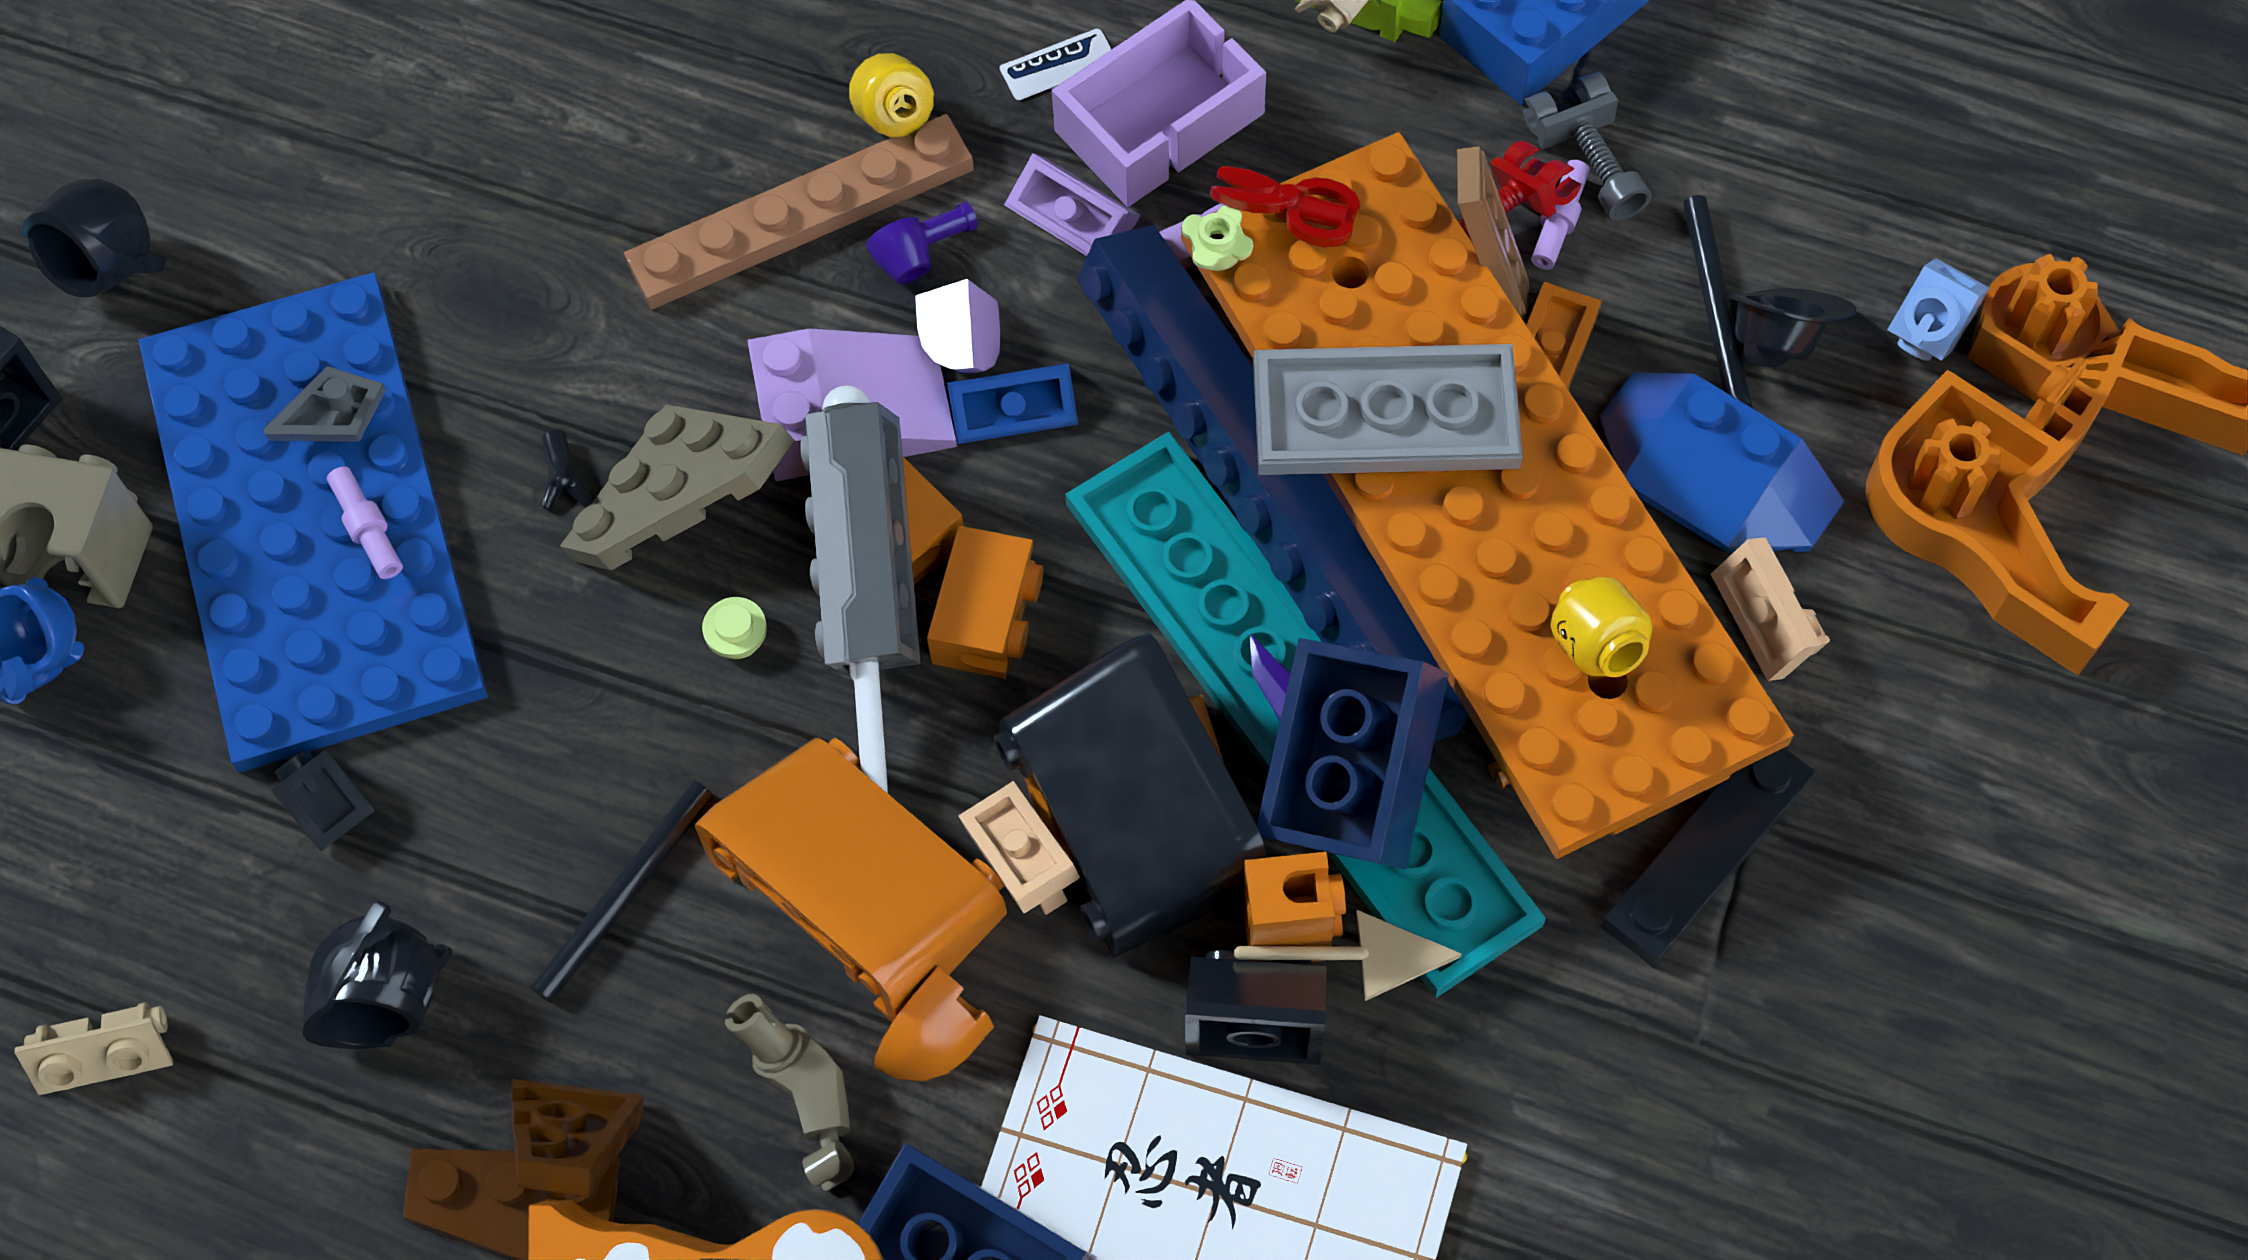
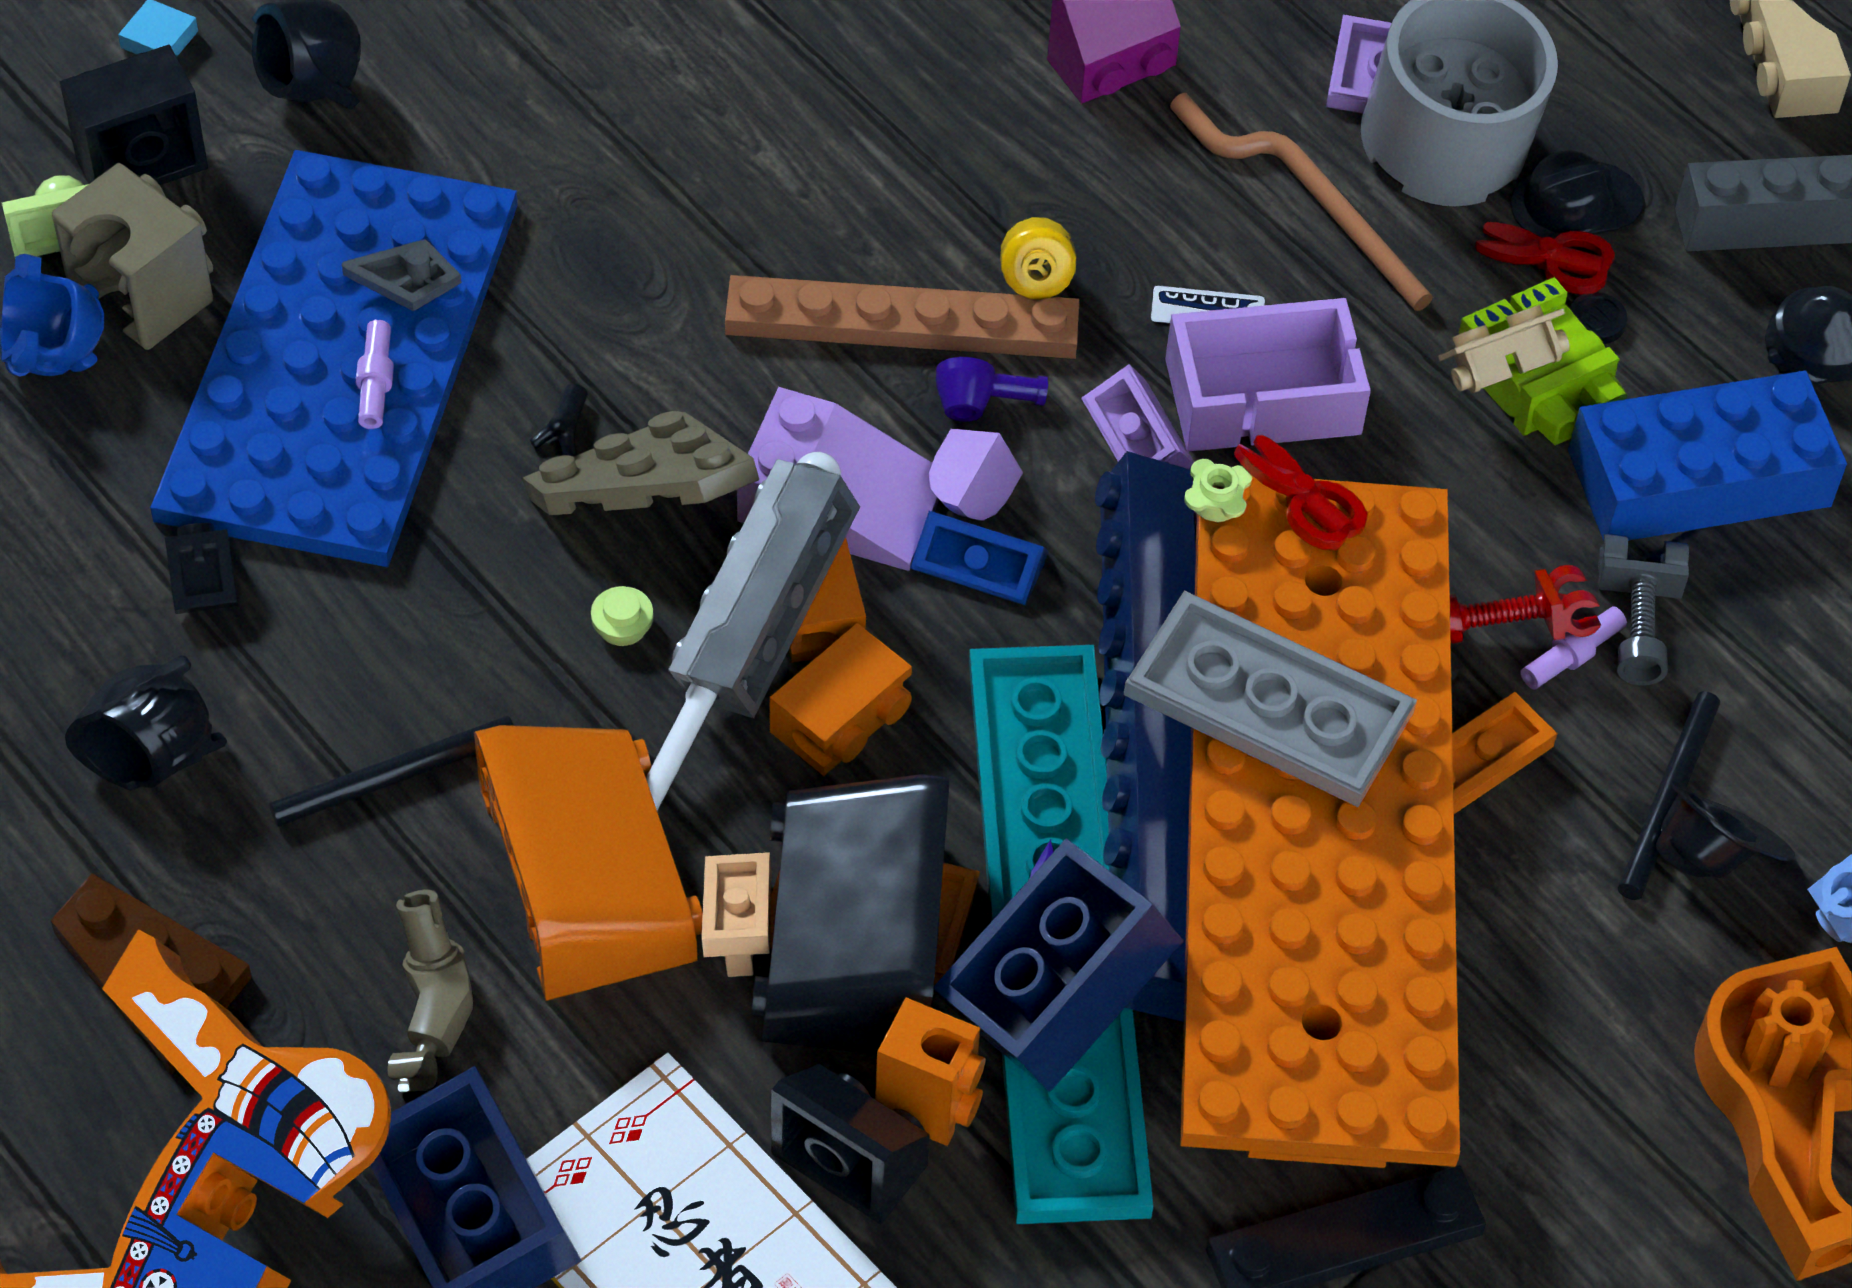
camera: 25 degrees right, 10 degrees down
reddish brown wing [510,1079,644,1200] -> none
orange brick [874,966,994,1082] -> none
tan piece [1234,910,1462,1001] -> none
medium nougat tile [1457,146,1529,325] -> none
yellow head [1550,577,1653,677] -> none
blue wedge [1598,372,1844,553] -> none
light nougat hinge [1711,537,1830,681] -> none

